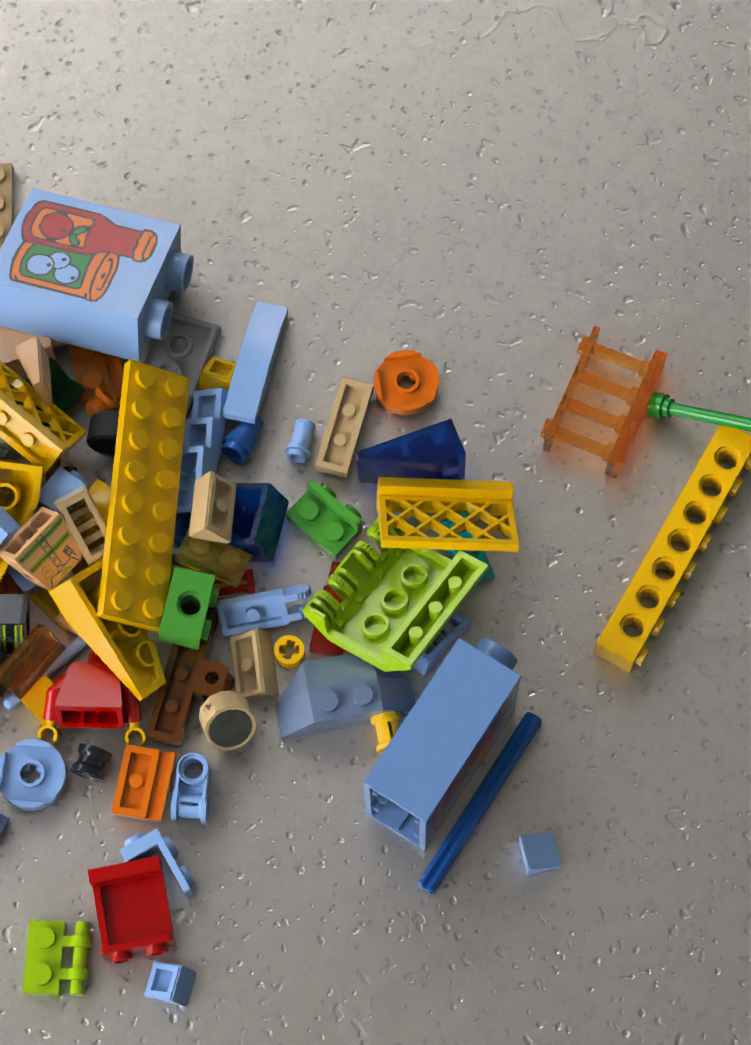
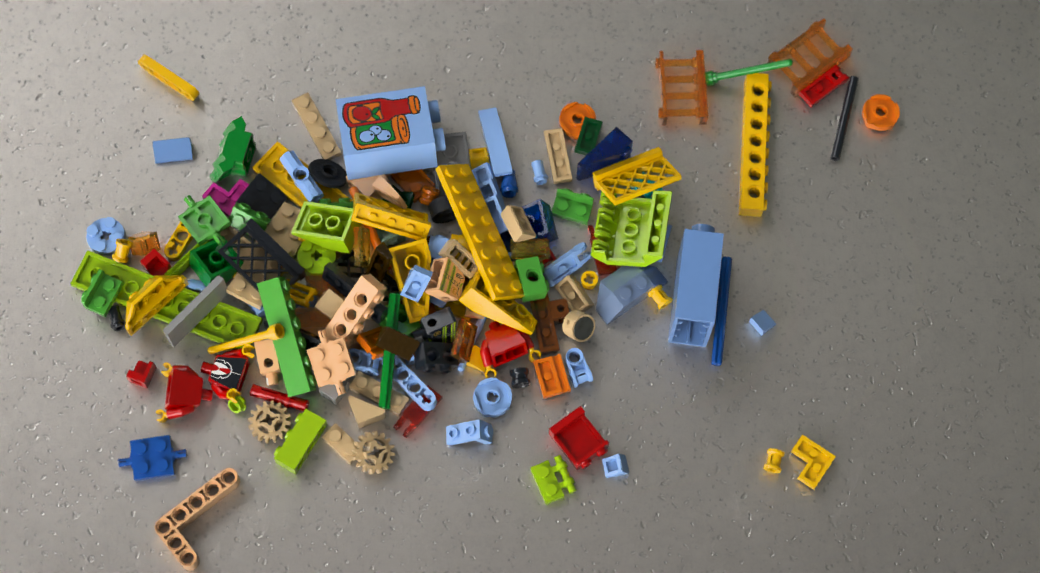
camera: 30 degrees left, 0 degrees up
light blue bracket [119,828,195,899] -> none
none -> dark green panel [574,117,603,163]

